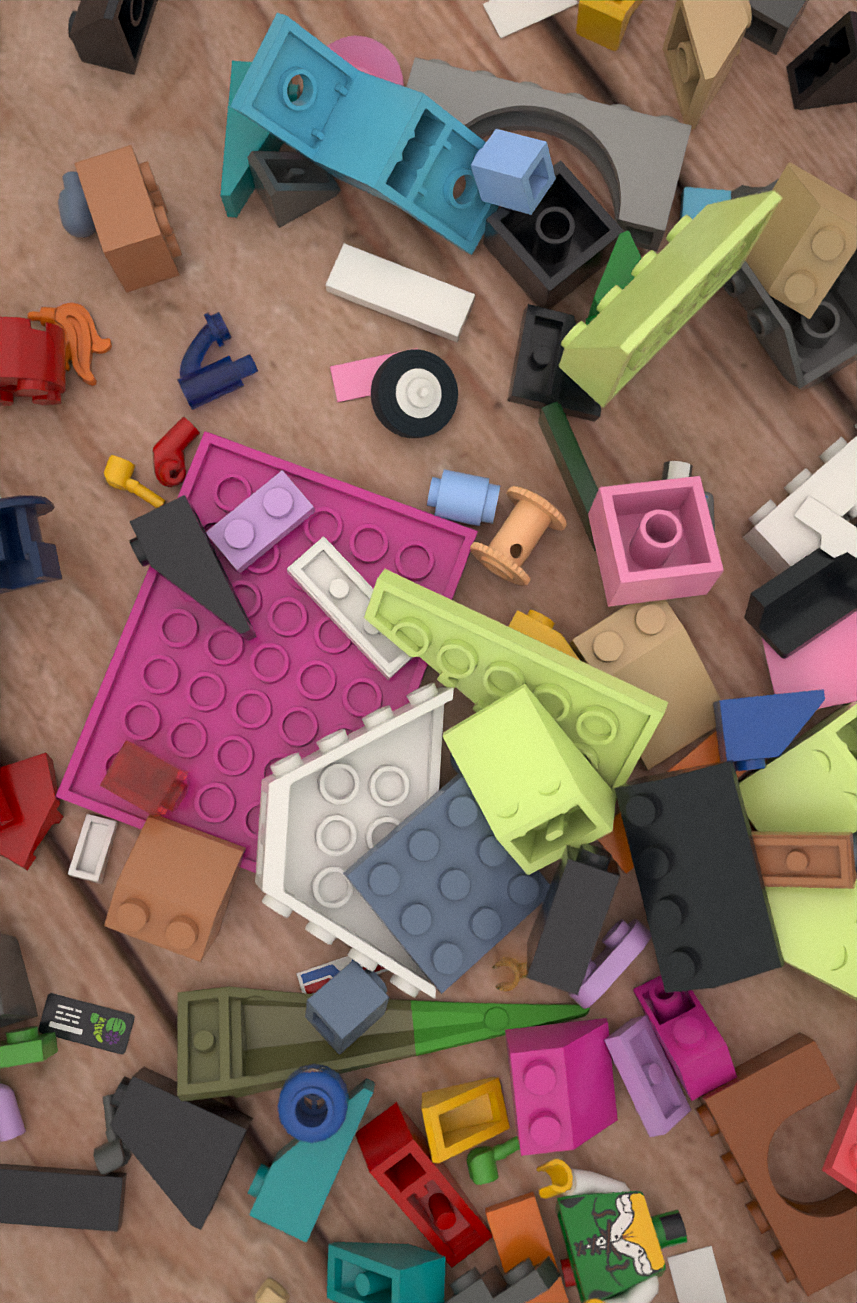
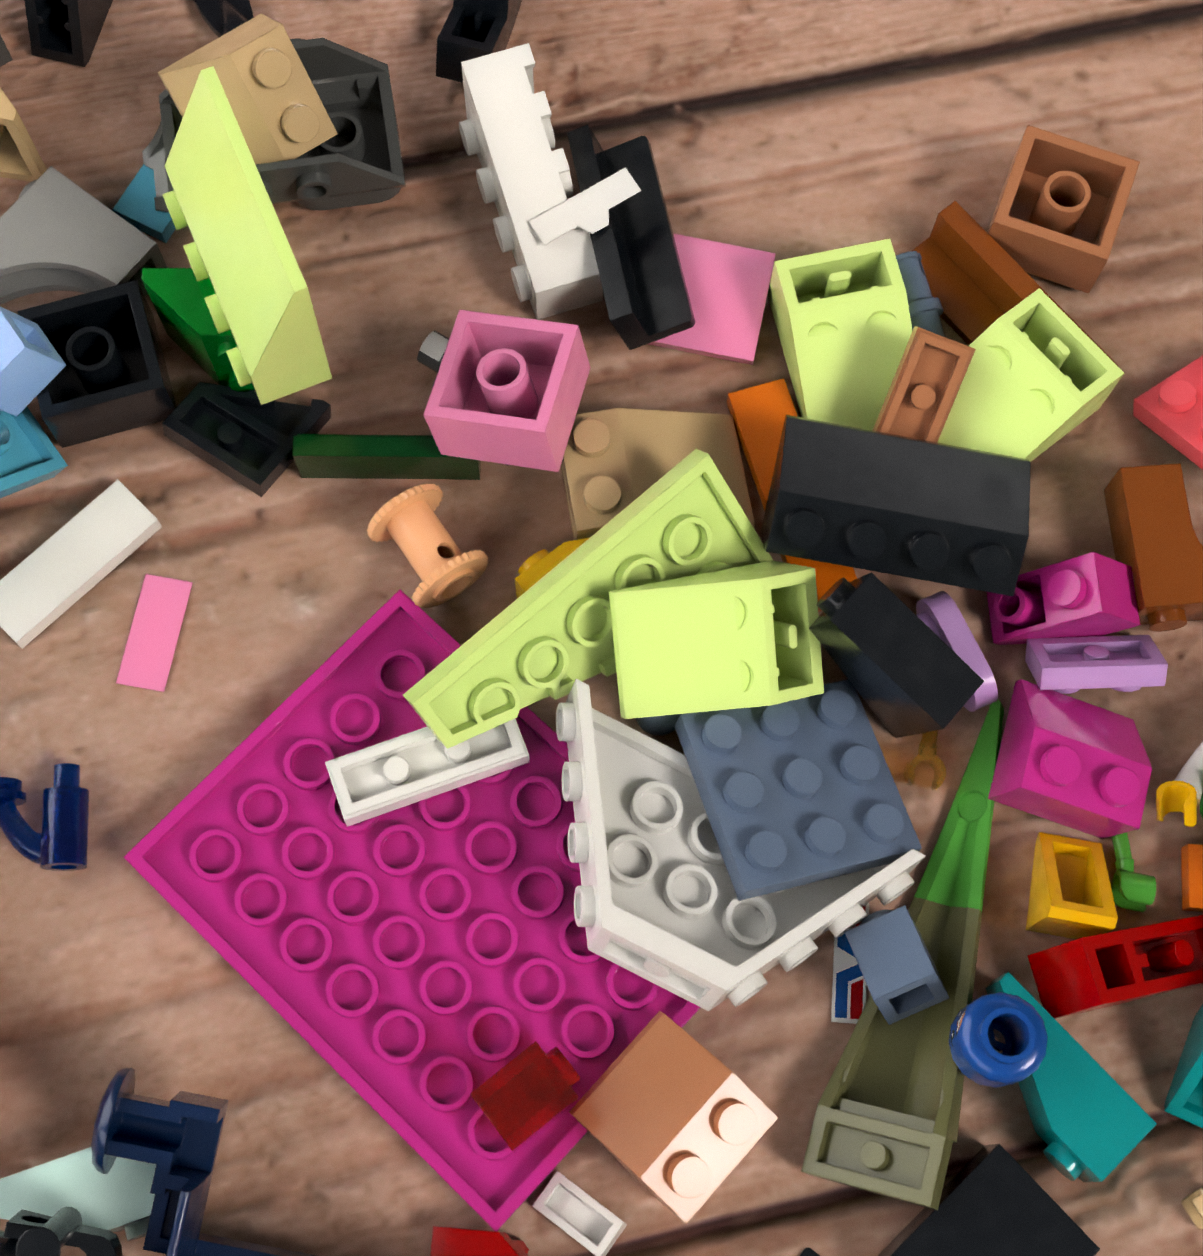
camera: 70 degrees left, 10 degrees down
yellow hand [104,455,166,508] -> none
black slope [129,495,257,641] -> none
red arm [152,416,200,487] -> none
lavender plate [205,470,315,574] -> none
black wheel [371,349,458,438] -> none
light blue brick [427,469,501,526] -> none
blue slope [713,689,825,771] -> none

